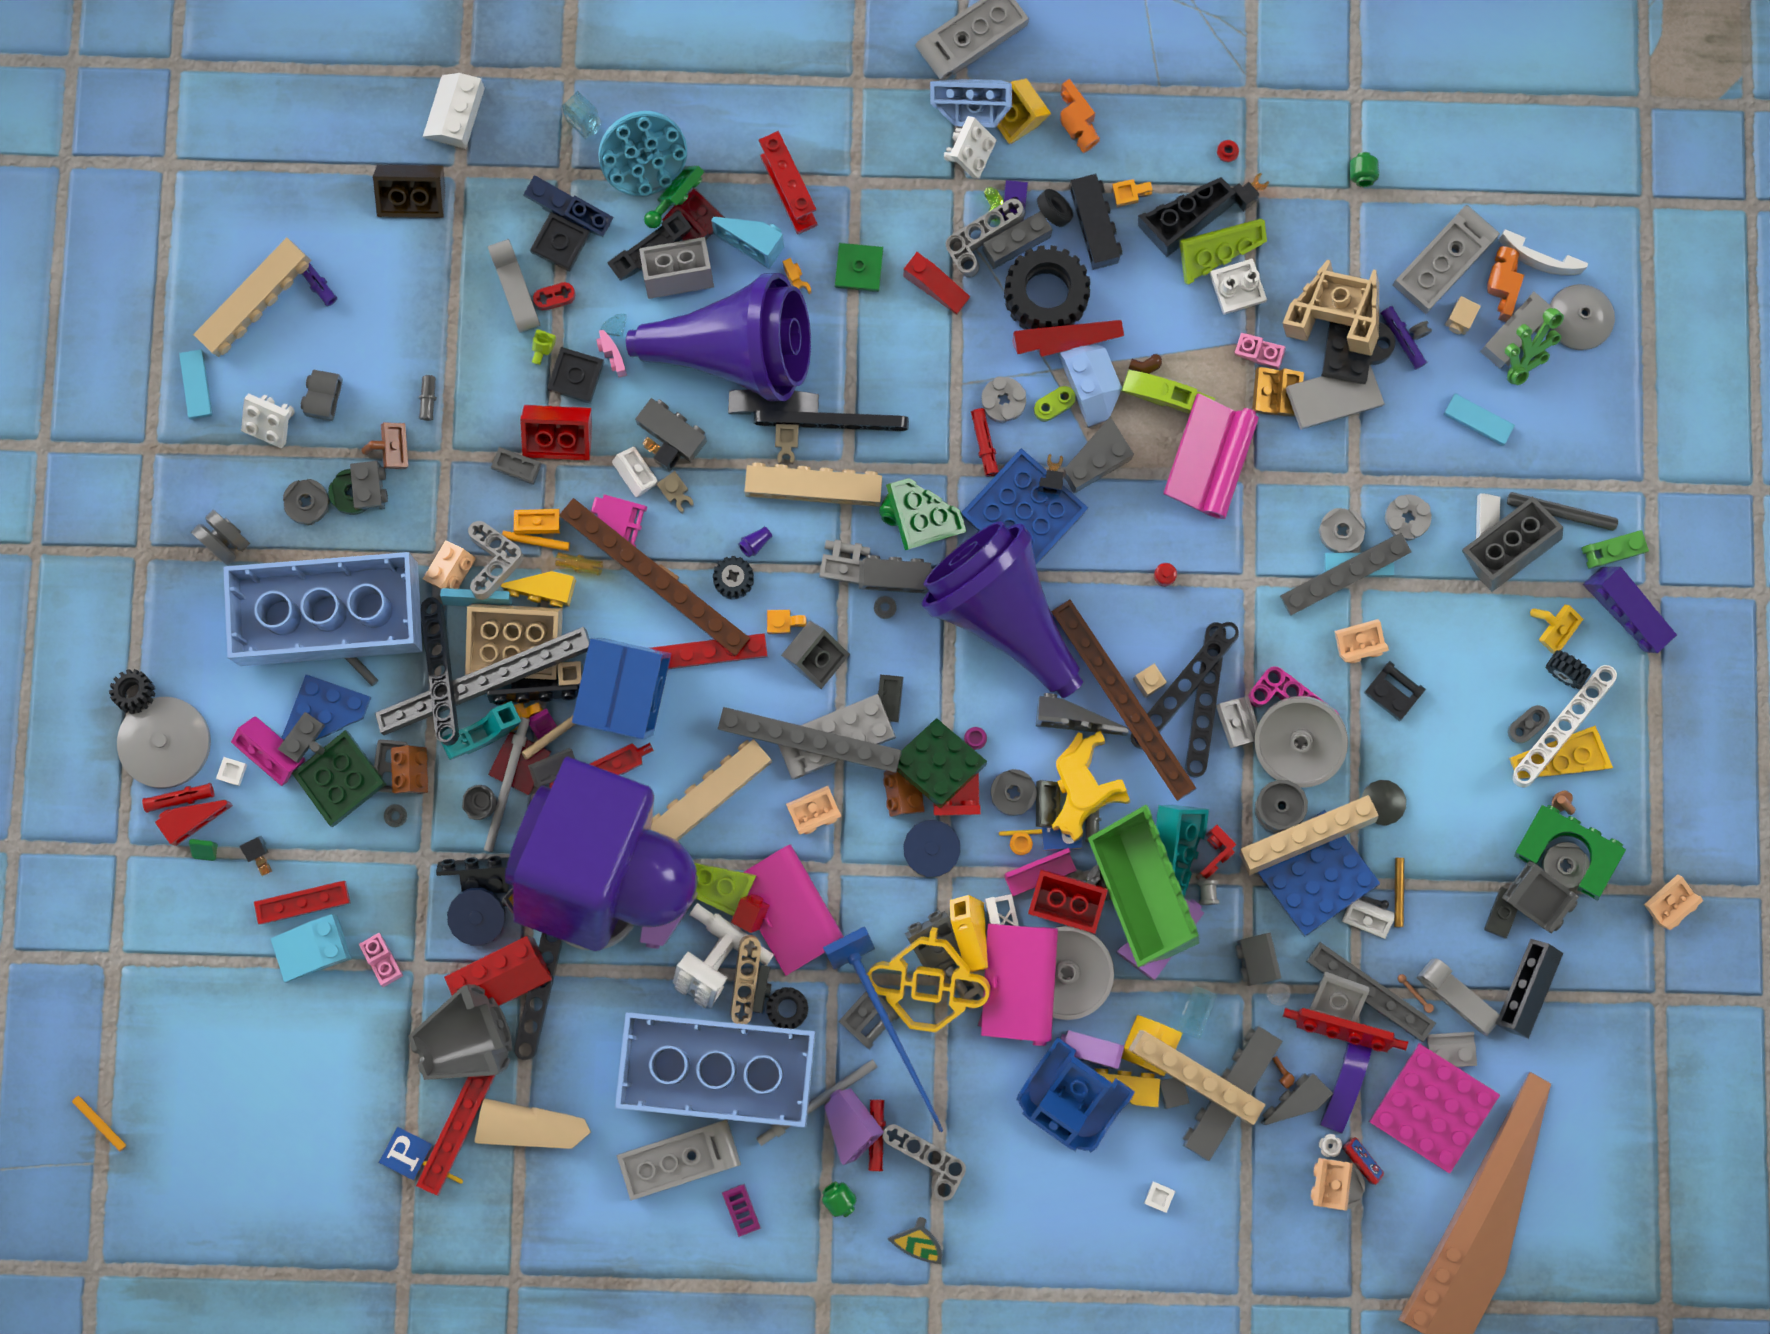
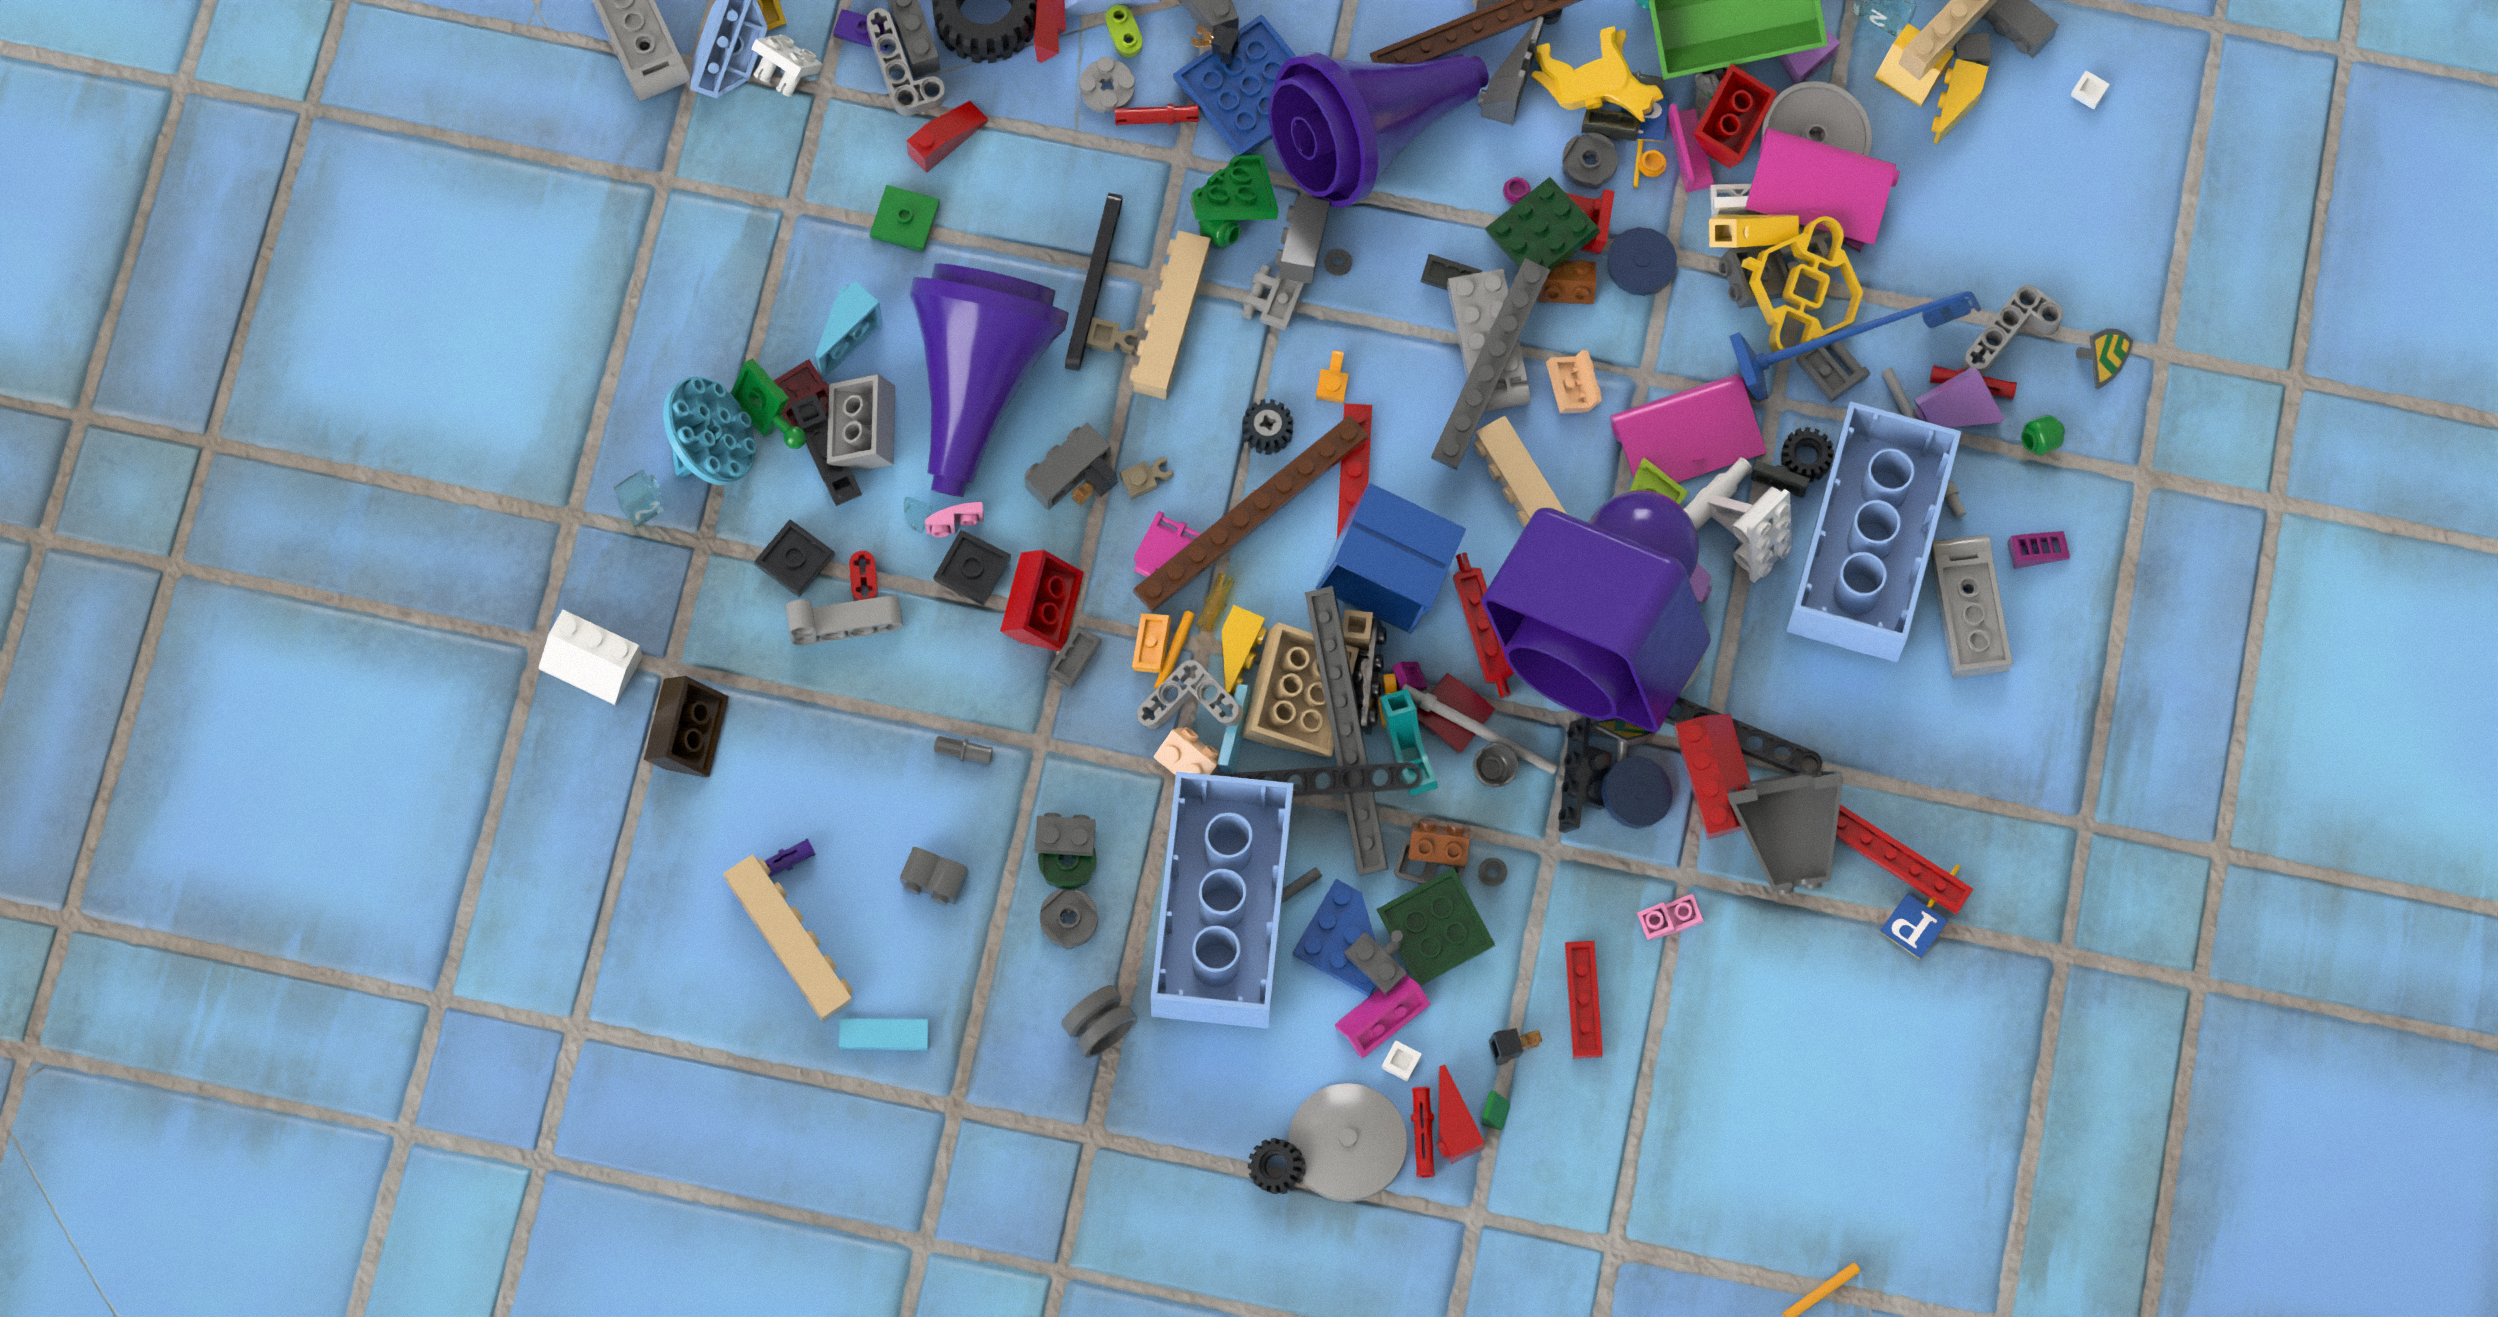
camera: 80 degrees left, 10 degrees down
white plate [241,393,295,448] -> none
medium azure slope [270,914,351,982] -> none
plate [361,422,408,469] -> none
tan panel [475,1098,591,1149] -> none
tan bar [522,715,576,759] -> none
dark blue slope [523,175,614,237] -> none
dark grey plate [528,748,575,788] -> none
lime piece [532,329,556,365] -> none
white slope [612,446,658,497] -> none
black slope [728,389,819,415] -> none
tan beam [730,935,761,1024] -> none
red brick [731,894,770,933] -> none
dark purple cone [738,526,773,558] -> none
red fence [758,131,818,235] -> none
dark grey slope [781,621,850,689] -> none
light orange plate [782,258,811,294] -> none
clear neon green arm [984,187,1004,221] -> none
blue piece [1016,1037,1135,1153] -> none
medium lavender slope [1060,1030,1124,1069] -> none

